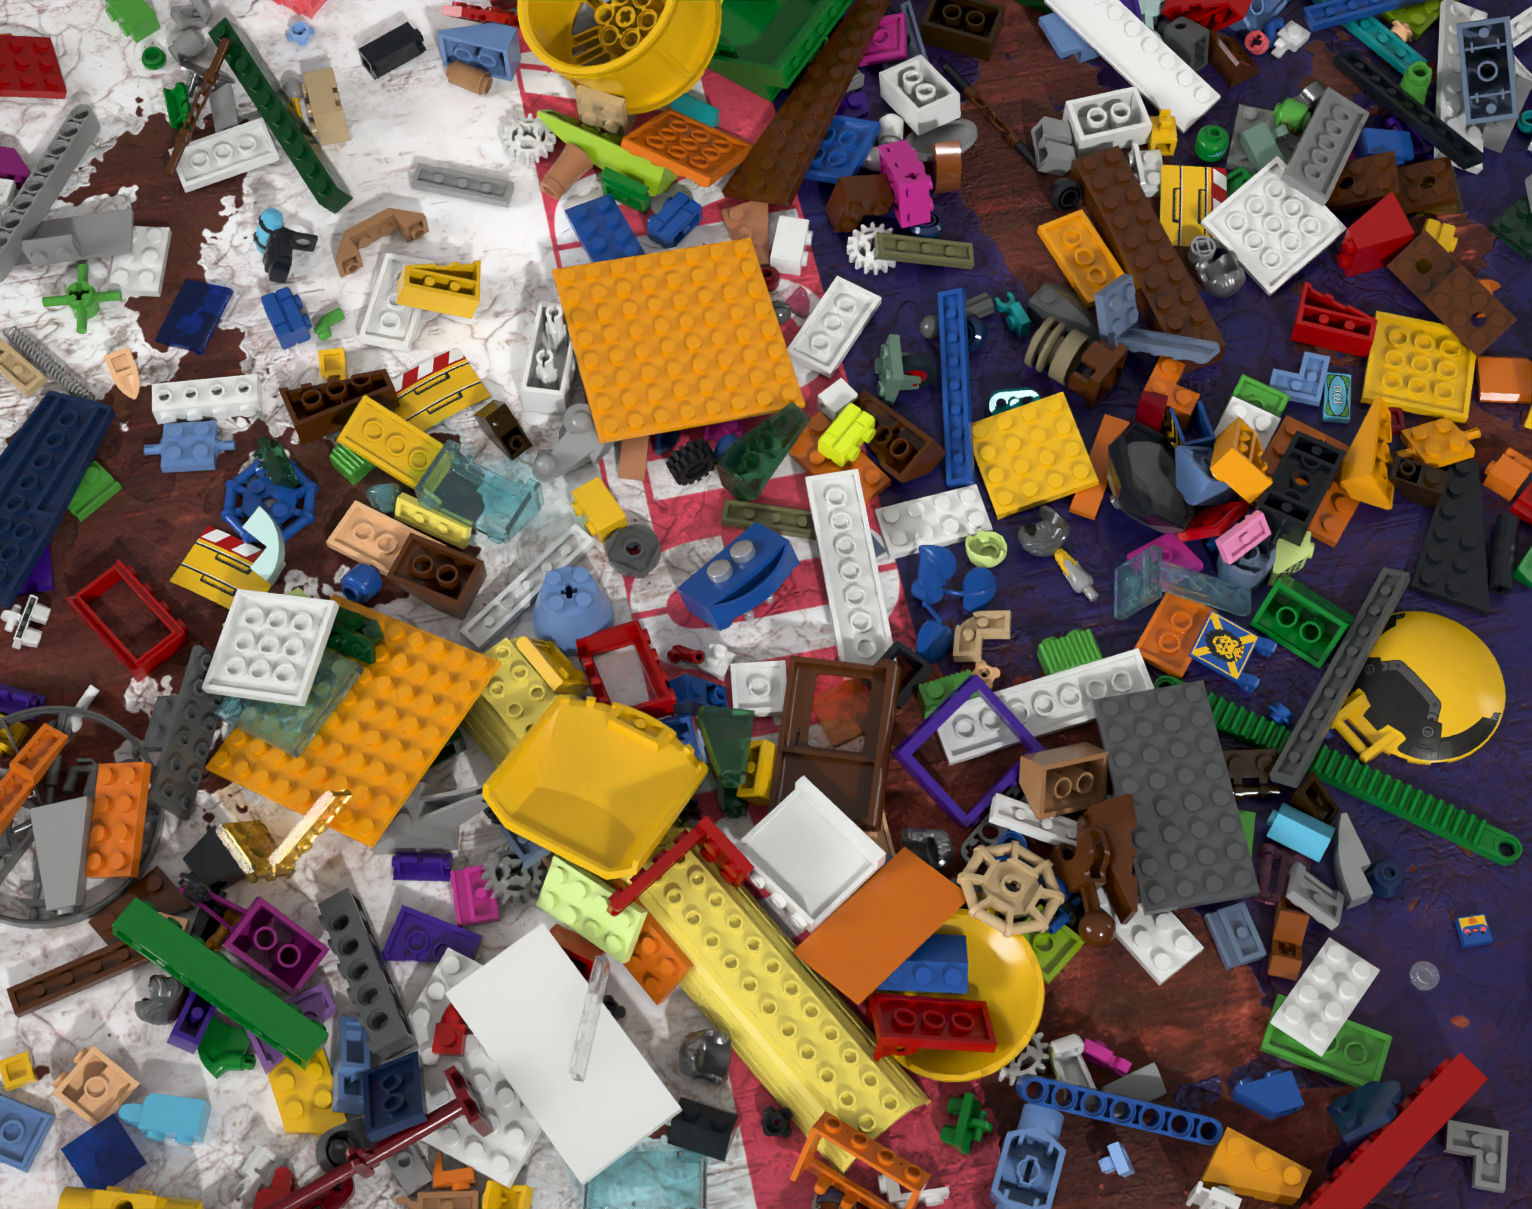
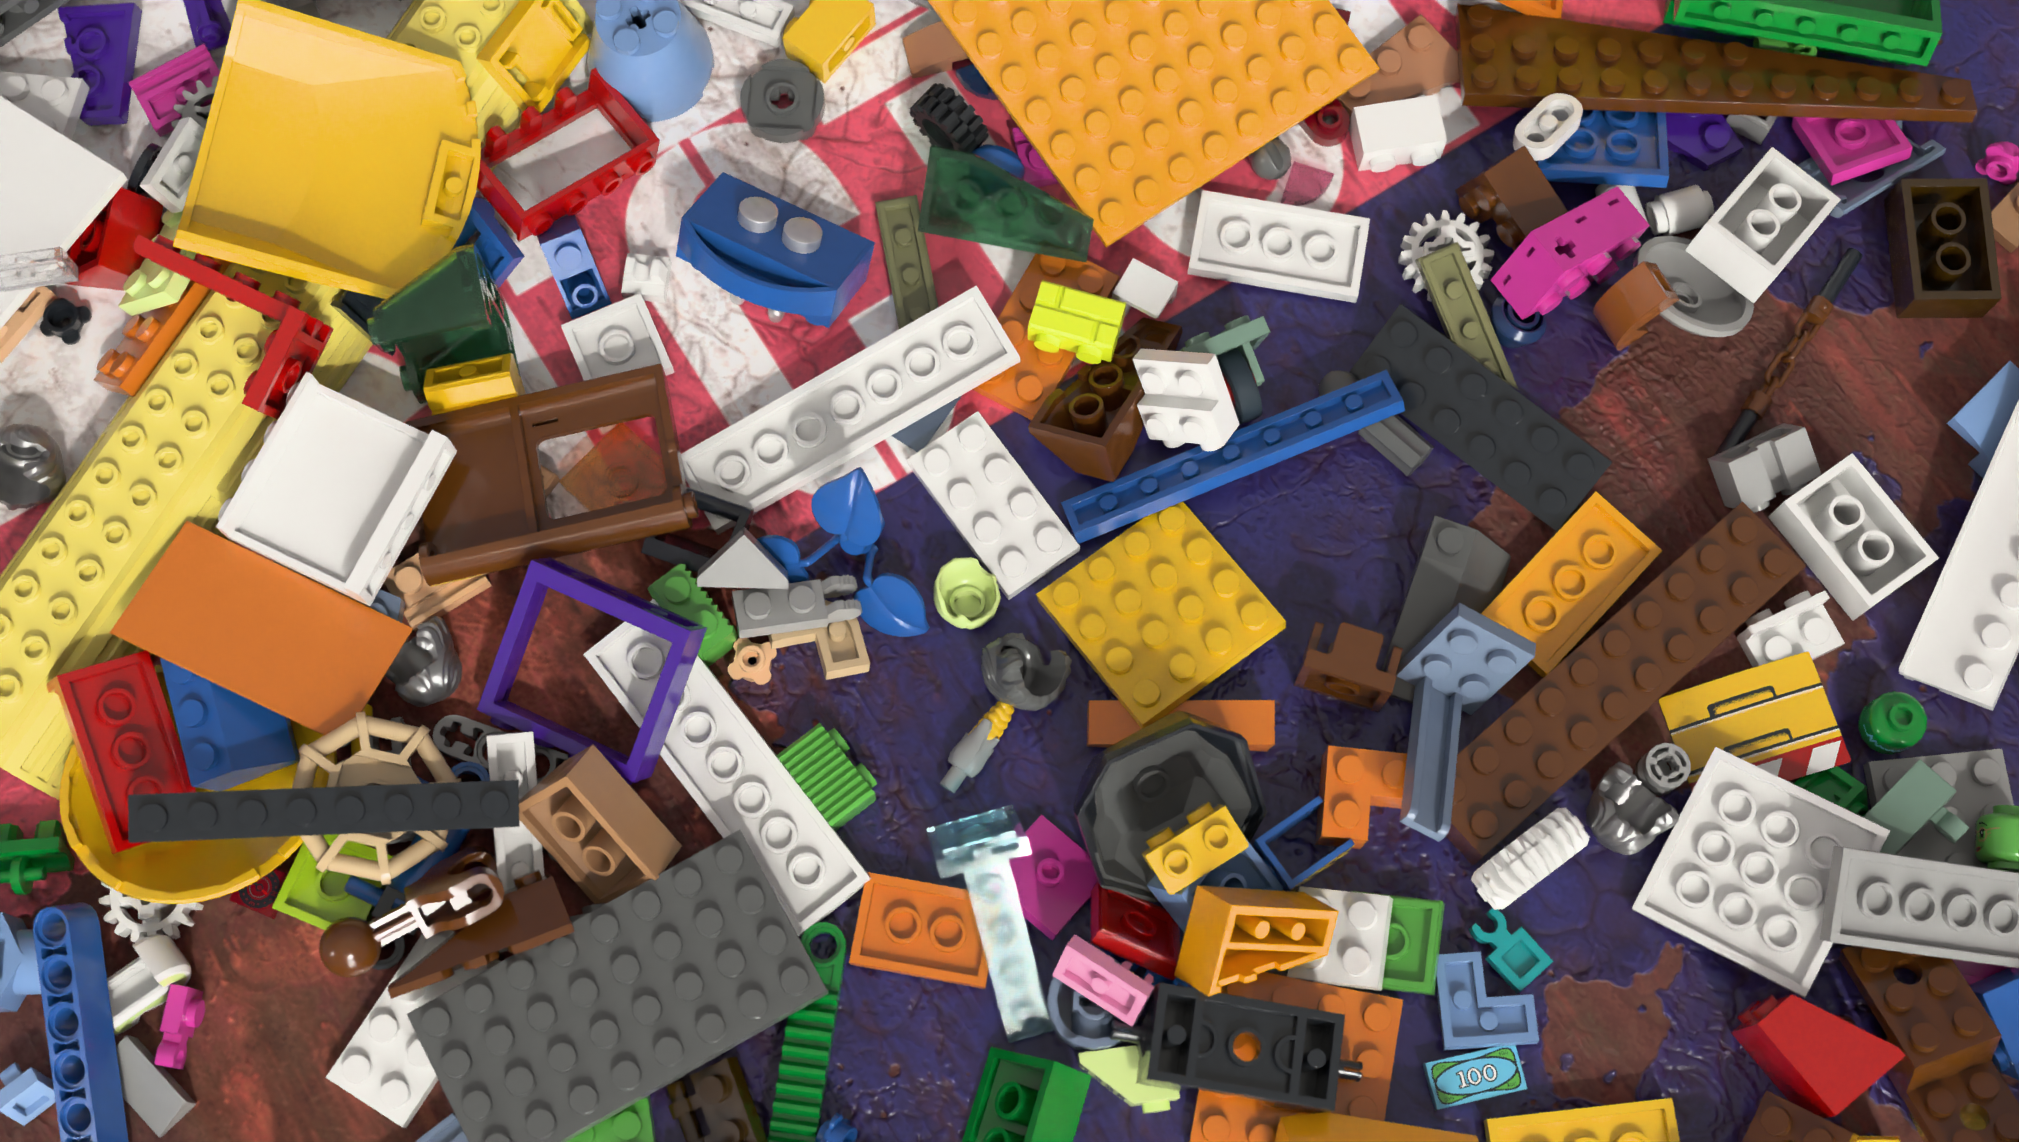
camera: 70 degrees right, 10 degrees up
red arm [667,645,705,664] -> none
dark blue cone [967,316,988,351] -> none
teal plate [987,387,1040,415] -> none
teal plate [994,292,1031,339] -> none
dark tan wheel [1024,316,1090,385] -> none
black cone [1049,178,1082,211] -> none
dark red slope [1134,390,1168,432] -> none
yellow brick [1148,109,1177,156] -> none
flag [1188,610,1277,693] -> none
red wedge [1290,281,1378,358] -> none
none -> white piece [127,117,205,213]
none -> black plate [128,780,520,843]
none -> slope [697,527,789,589]
none -> light grey hinge [732,575,863,639]
none -> white plate [1133,349,1239,451]
none -> yellow bracket [1141,802,1249,895]
none -> black plate [1350,304,1613,531]
none -> teal plate [1469,908,1553,994]
none -> white gear [1471,808,1590,910]
none -> white plate [1513,93,1583,161]

